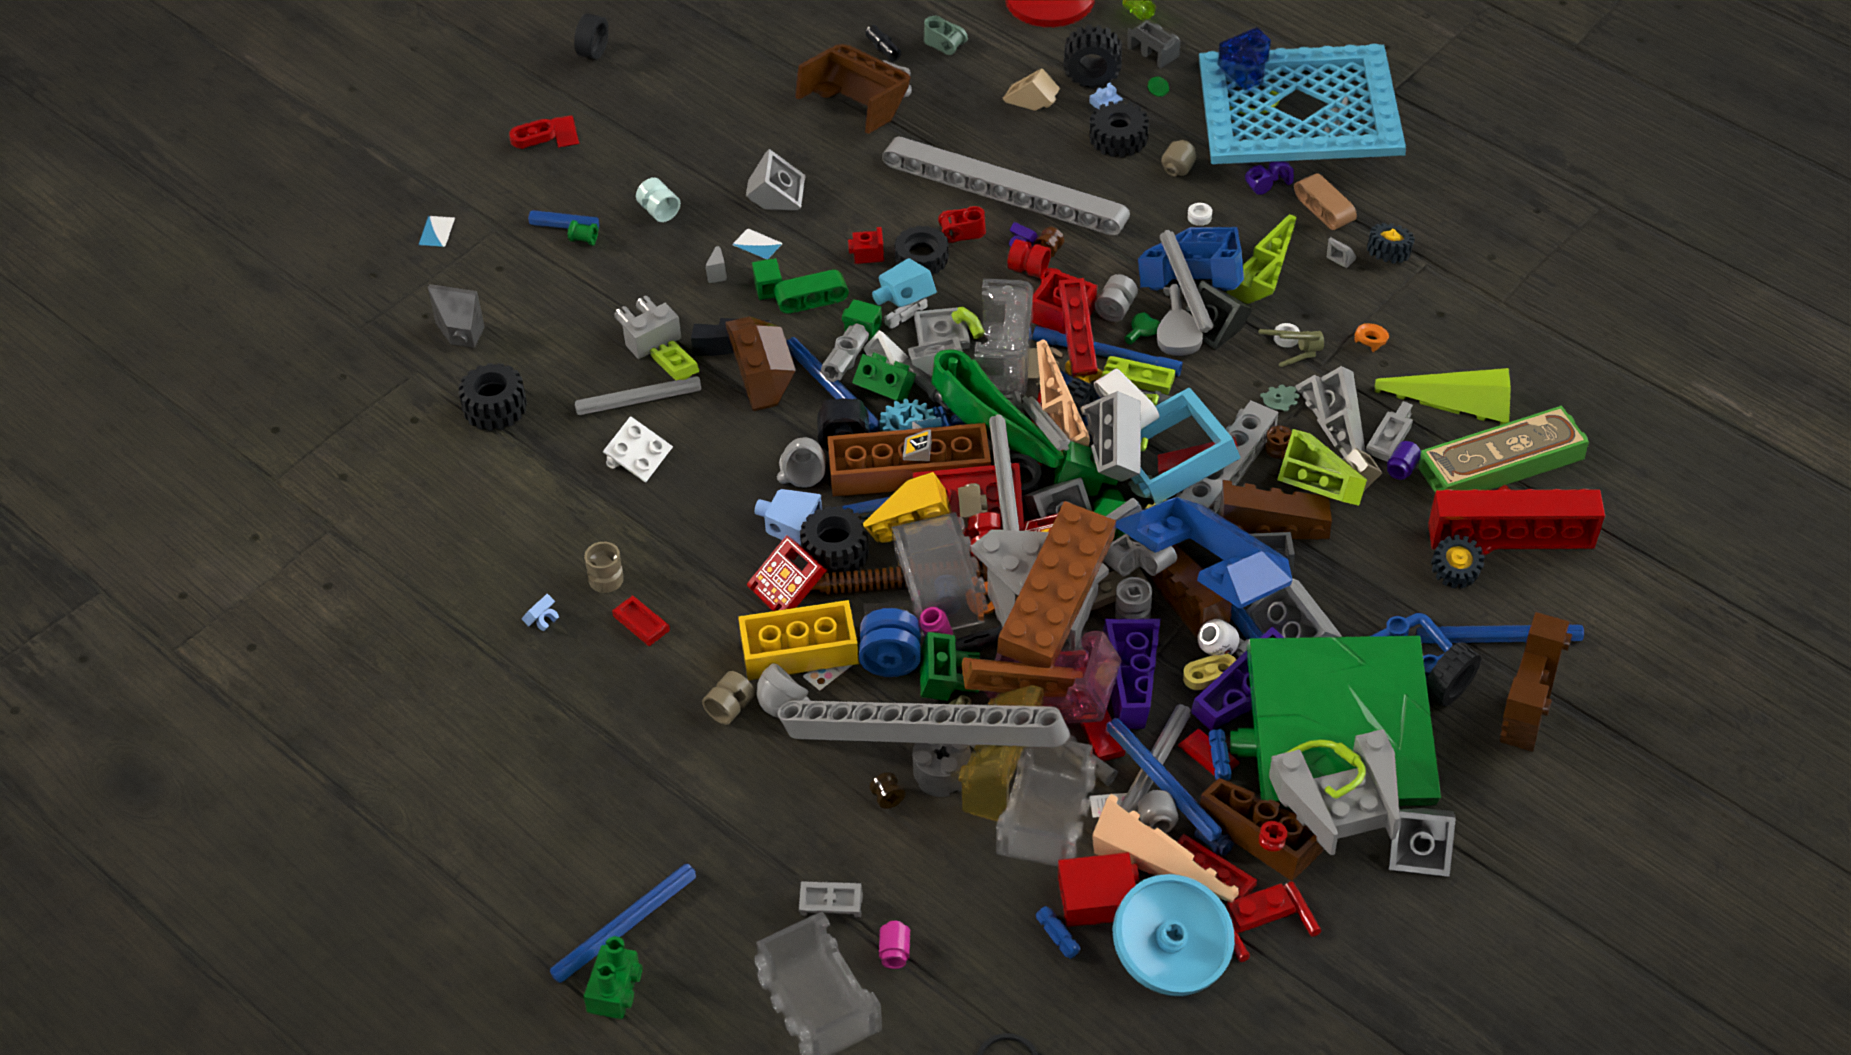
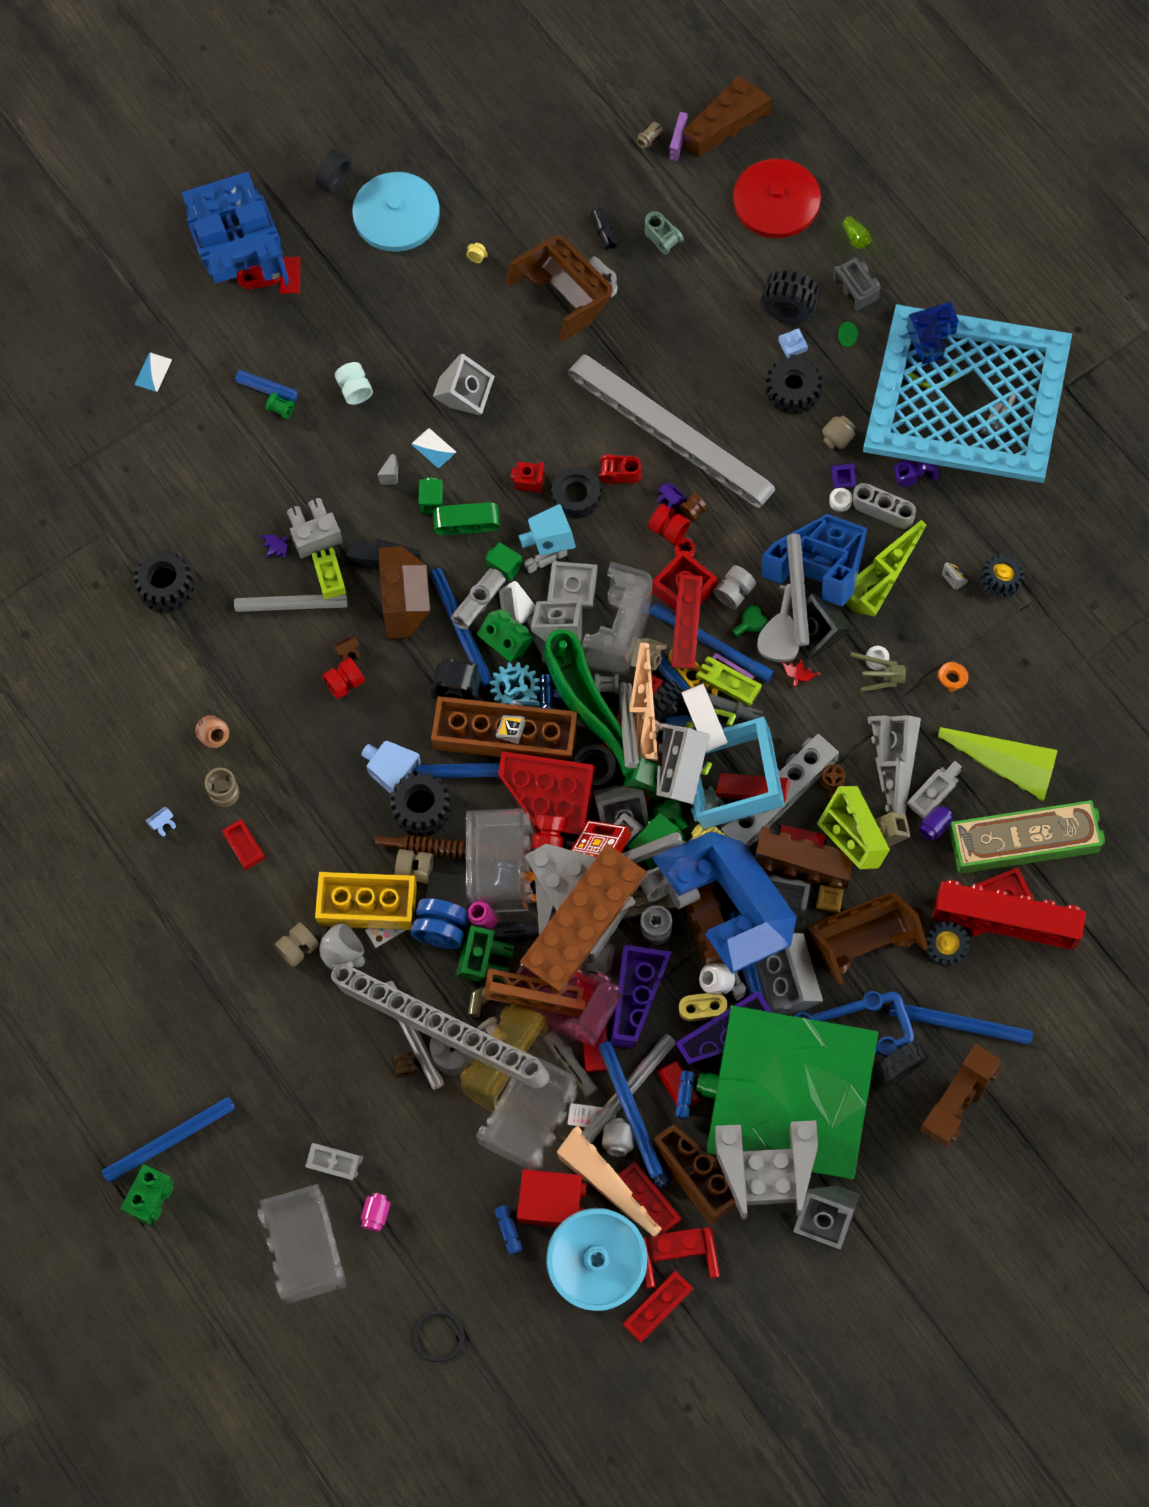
camera: 15 degrees right, 20 degrees up
flat silver slope [428,284,484,348] -> none
white hinge [603,416,673,483] -> none
red container [747,535,827,611] -> none
light grey piece [777,437,826,487] -> none
yellow slope [863,472,953,543] -> none
lime arm [951,307,985,339] -> none
dark tan brick [958,483,988,528] -> none
light grey axle [989,415,1019,531] -> none
tan slope [1003,68,1060,111] -> none
red bush [1259,821,1287,852] -> none
sand green piece [1260,385,1300,412] -> none
lime piece [1286,740,1366,799] -> none
medium nougat beam [1294,173,1357,230] -> none
none -> blue piece [181,172,289,287]
none -> nougat head [195,715,229,748]
none -> dark purple piece [259,535,289,558]
none -> red wheel [322,657,365,700]
none -> reddish brown tile [332,636,360,661]
none -> medium azure dish [353,172,440,252]
none -> light grey axle [385,981,444,1090]
none -> dark tan wheel [395,849,433,884]
none -> light yellow plate [466,243,488,263]
none -> red tile [623,1271,693,1344]
none -> red piece [781,659,820,687]
none -> reddish brown windscreen [809,893,928,984]
none -> pearl gold tile [816,885,844,914]
none -> dark purple slope [830,463,856,489]
none -> light grey beam [852,483,916,529]

